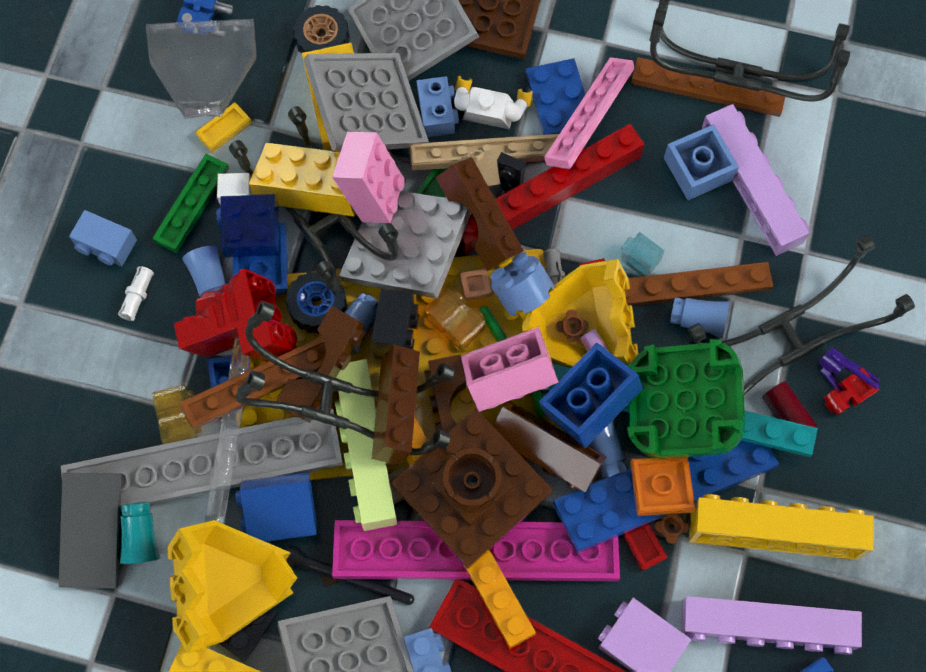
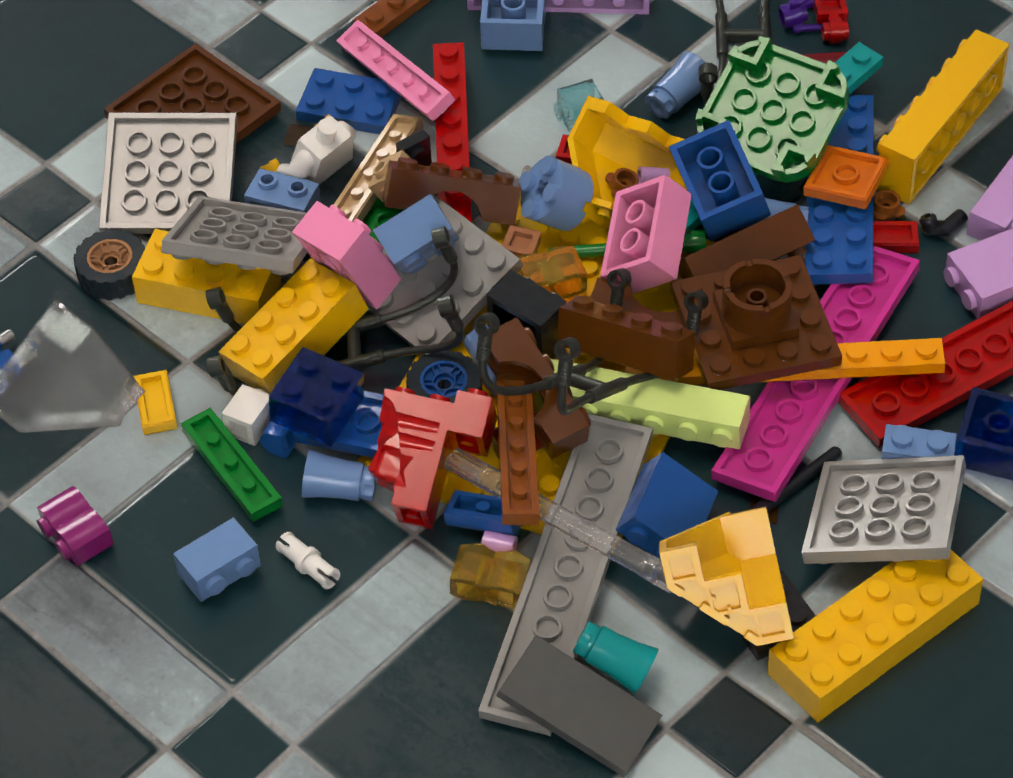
camera: 60 degrees left, 20 degrees down
dark orange plate [625,262,773,306] -> none
none -> magenta brick [36,486,114,566]
none -> dark brown sticker [284,124,313,146]
none -> medium blue brick [373,194,460,275]
none -> black arm [919,209,968,237]

